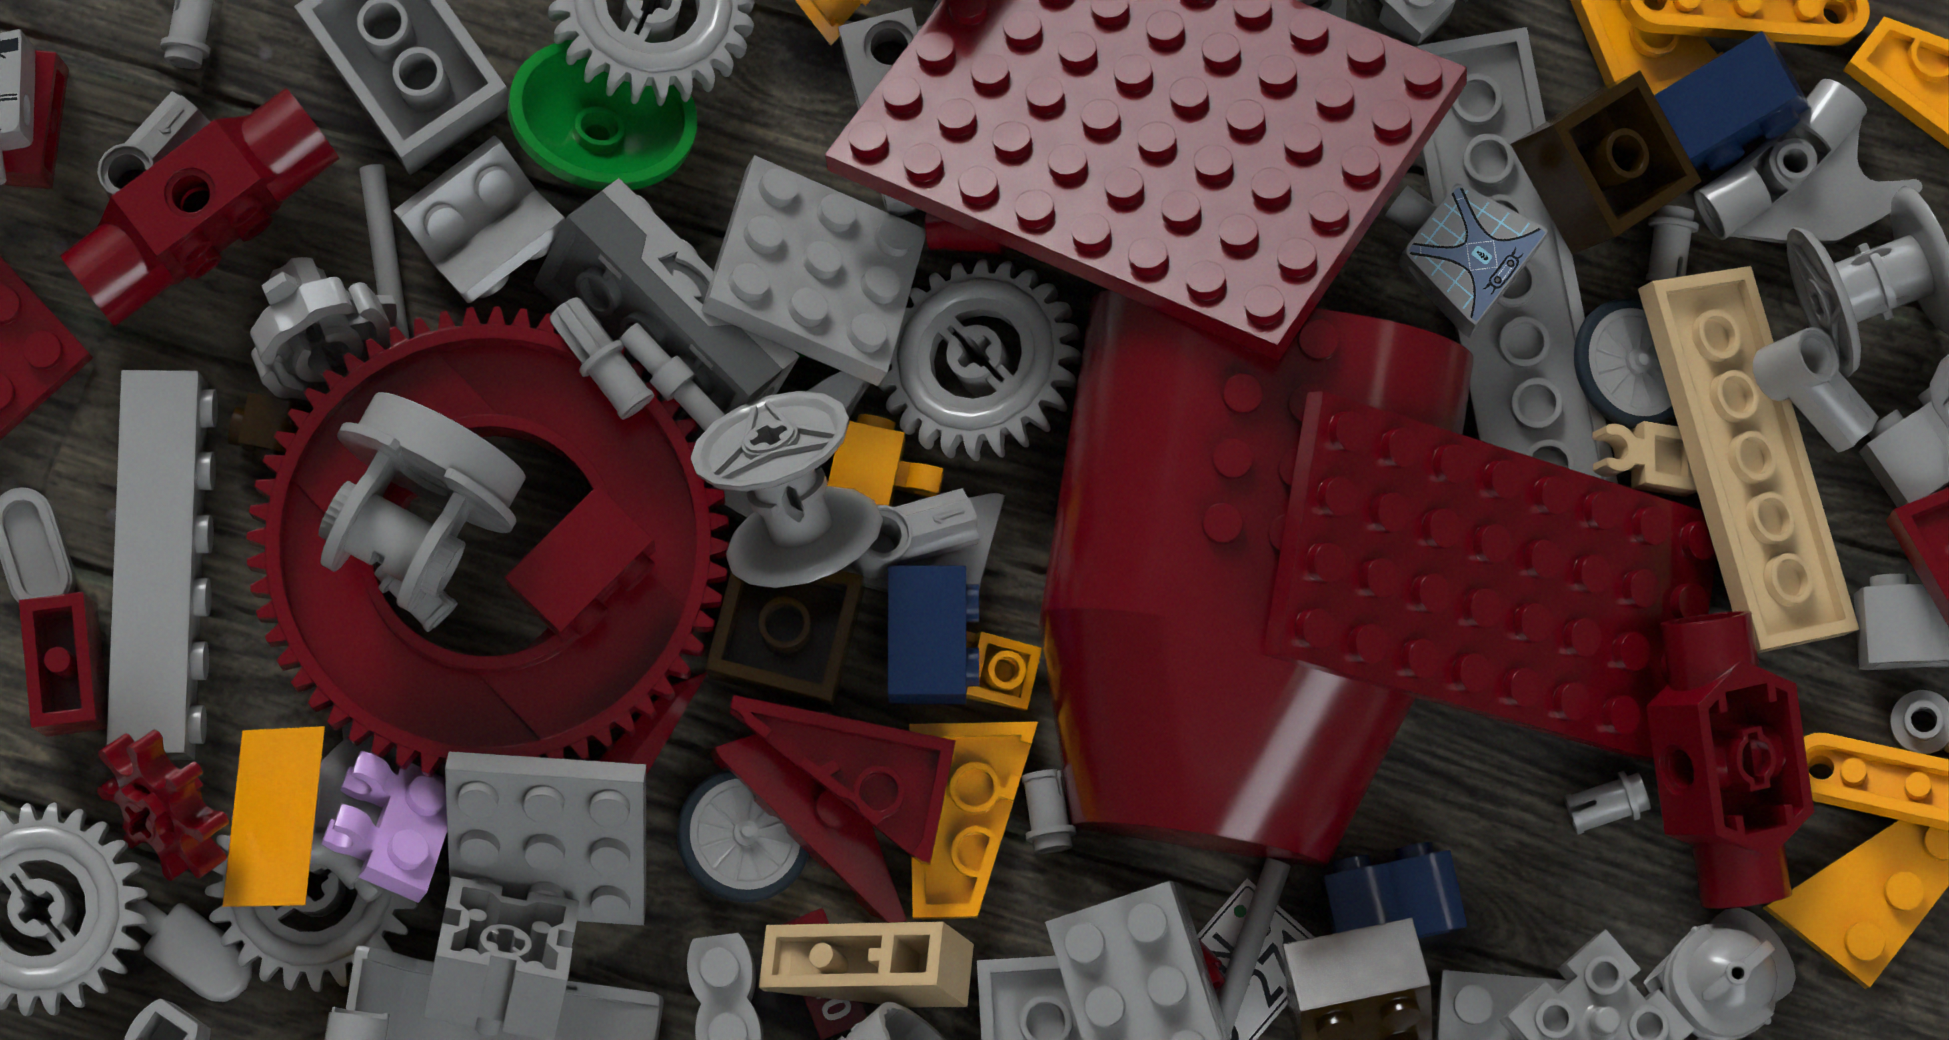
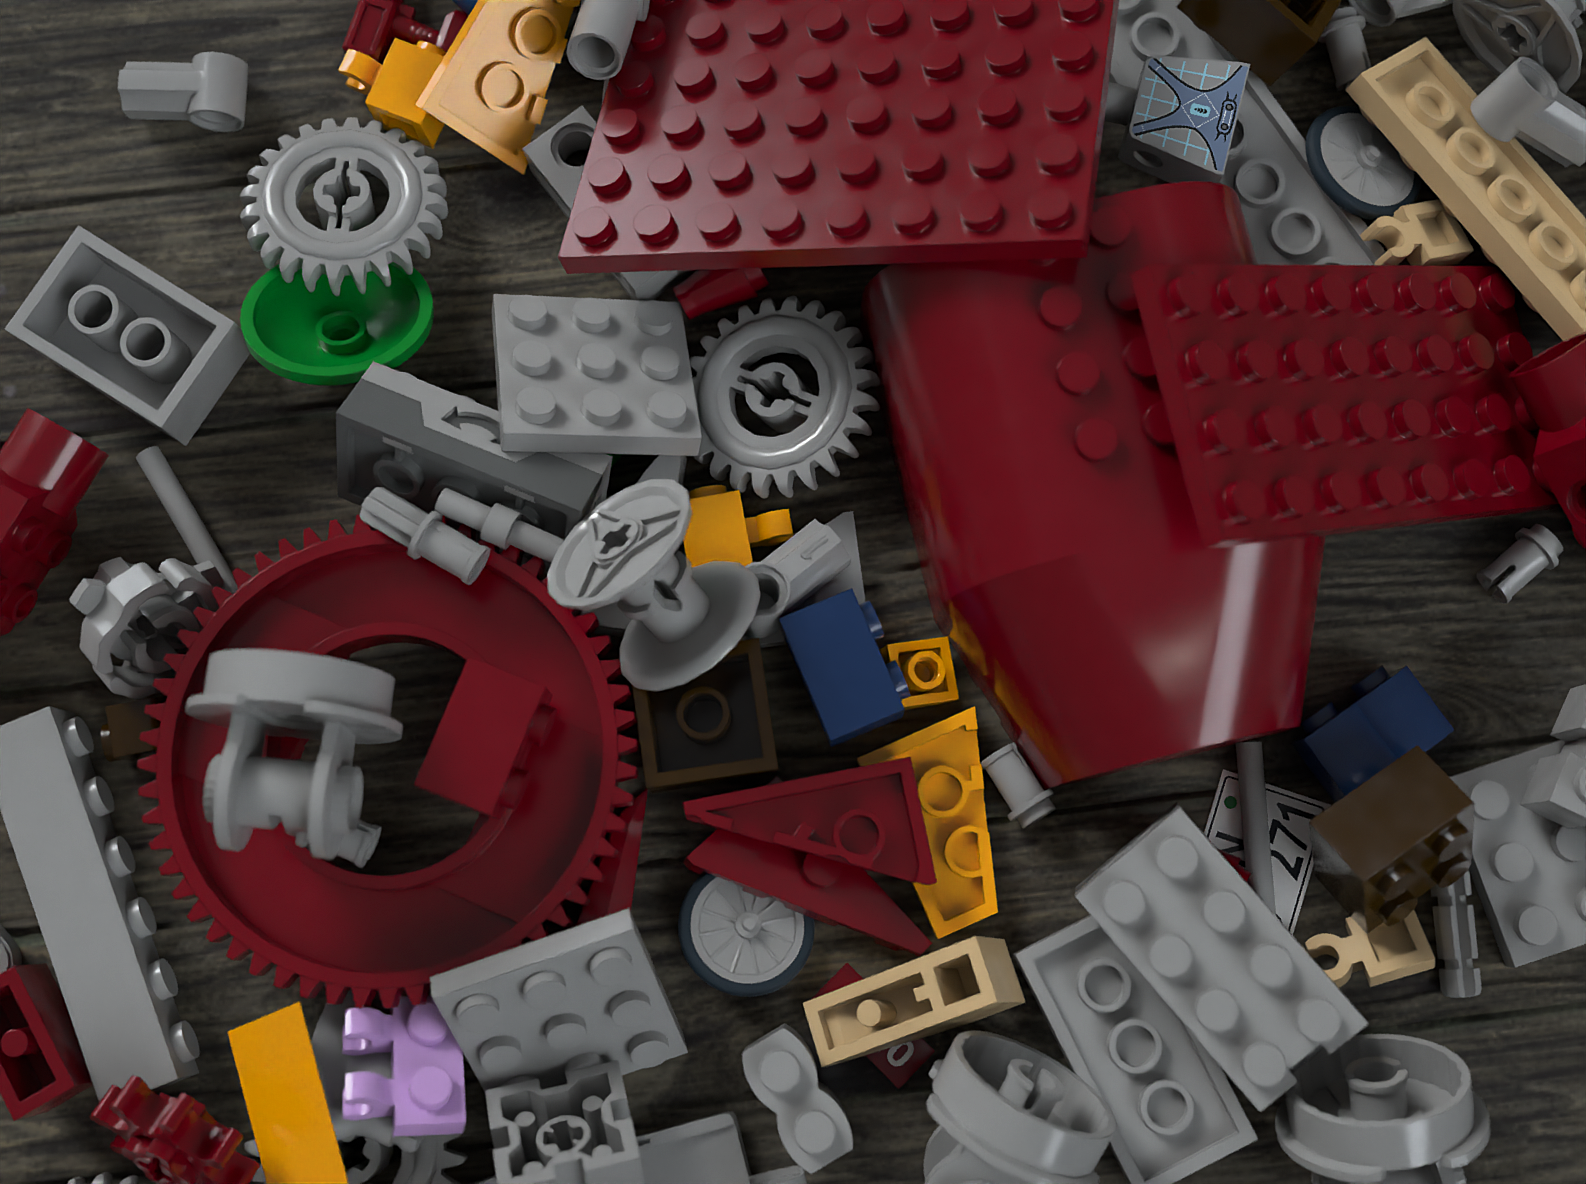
camera: 20 degrees left, 0 degrees up
light grey bracket [393,135,565,303] -> none

